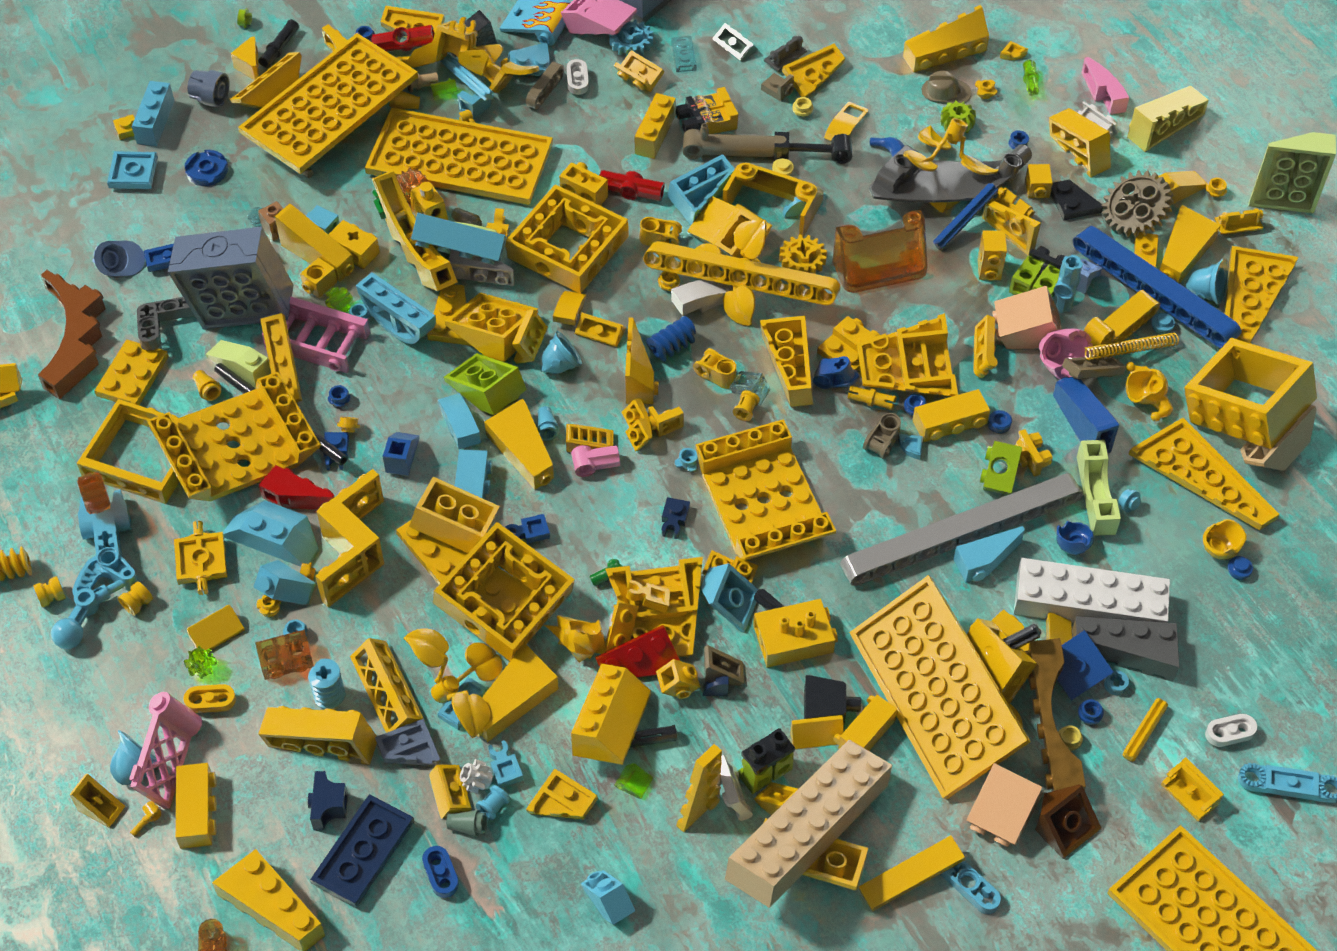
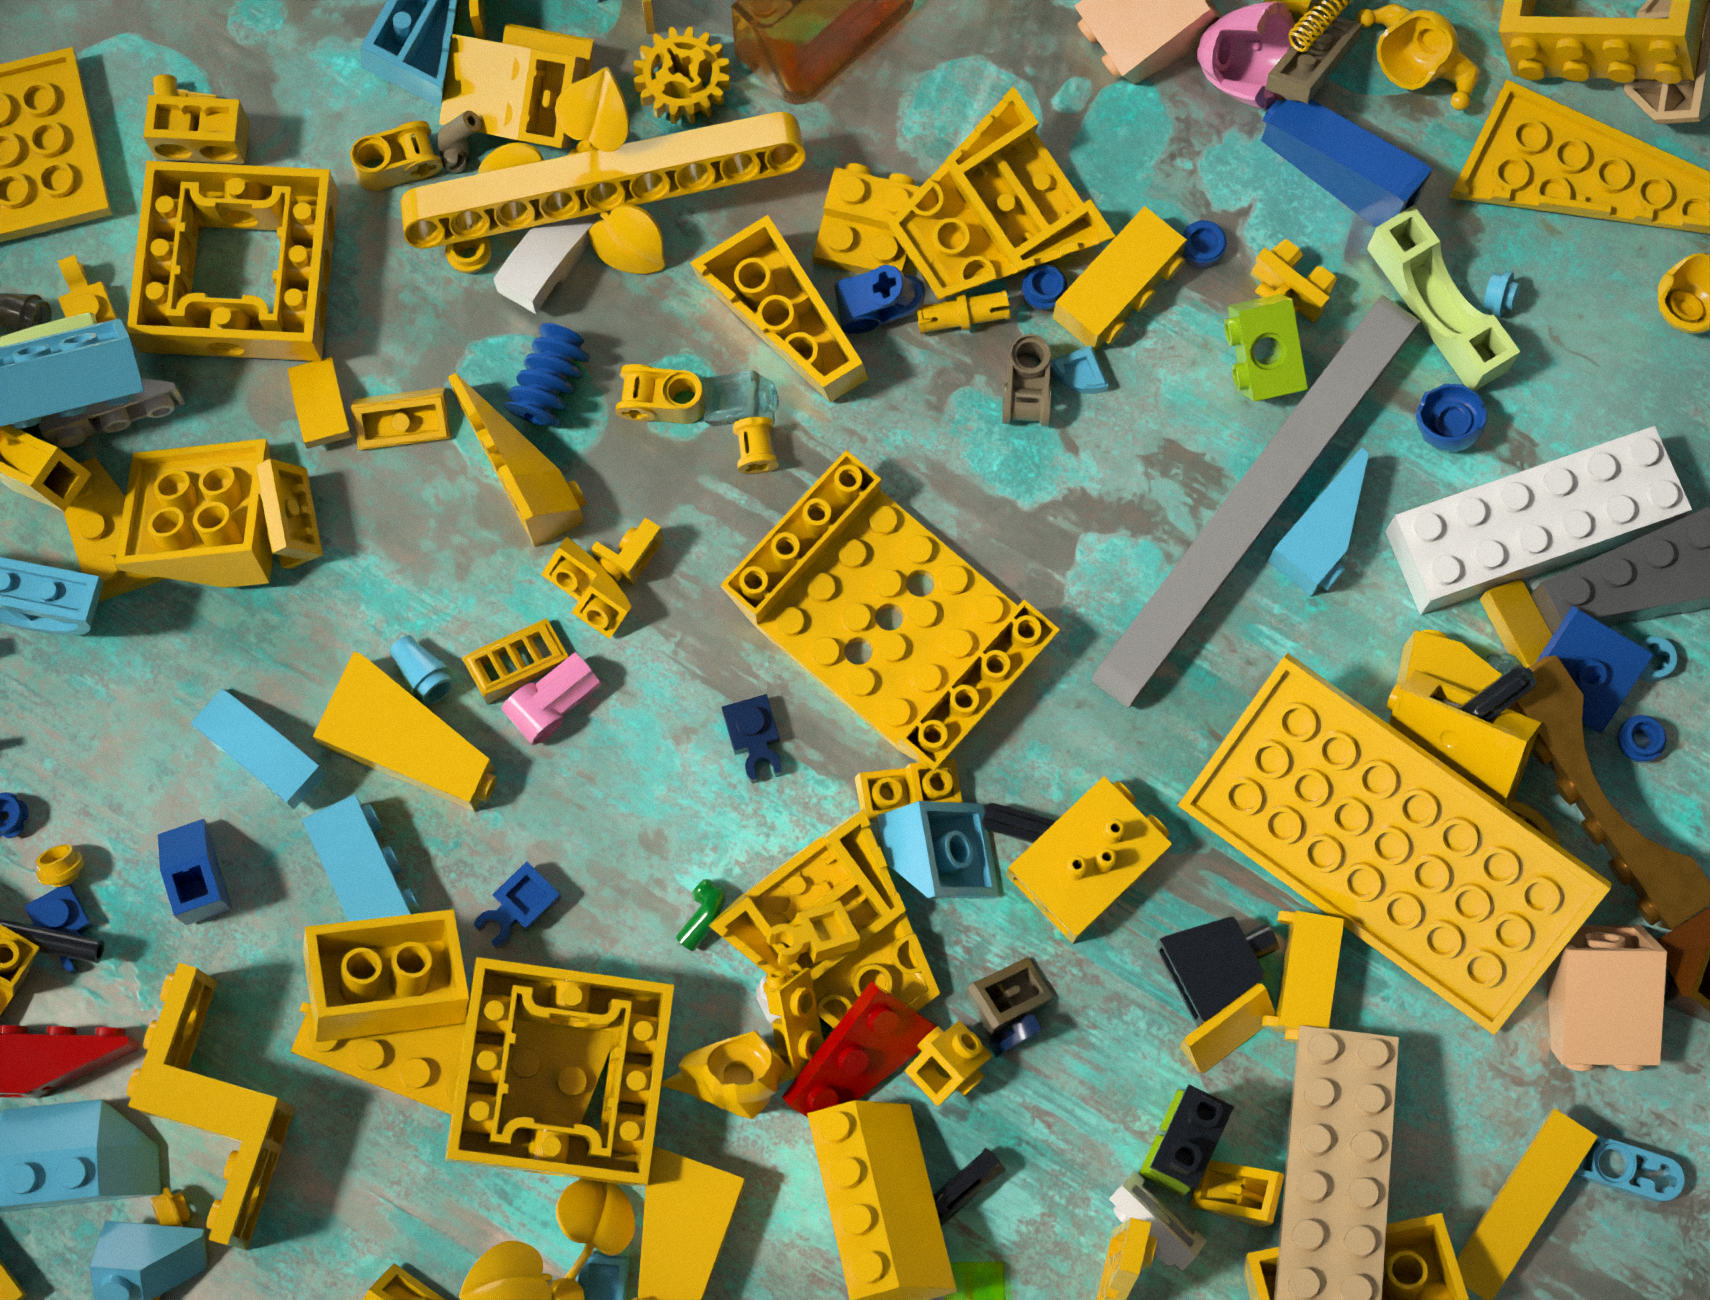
camera: 30 degrees left, 20 degrees up
lime slope [443,353,527,415] -> none
medium azure piece [541,331,582,374] -> none
red piece [599,170,665,201] -> none
medium azure plate [675,448,699,472] -> none
yellow plate [973,315,998,378] -> none
light yellow plate [1058,725,1083,751] -> none
none -> dark tan arm [438,110,481,173]

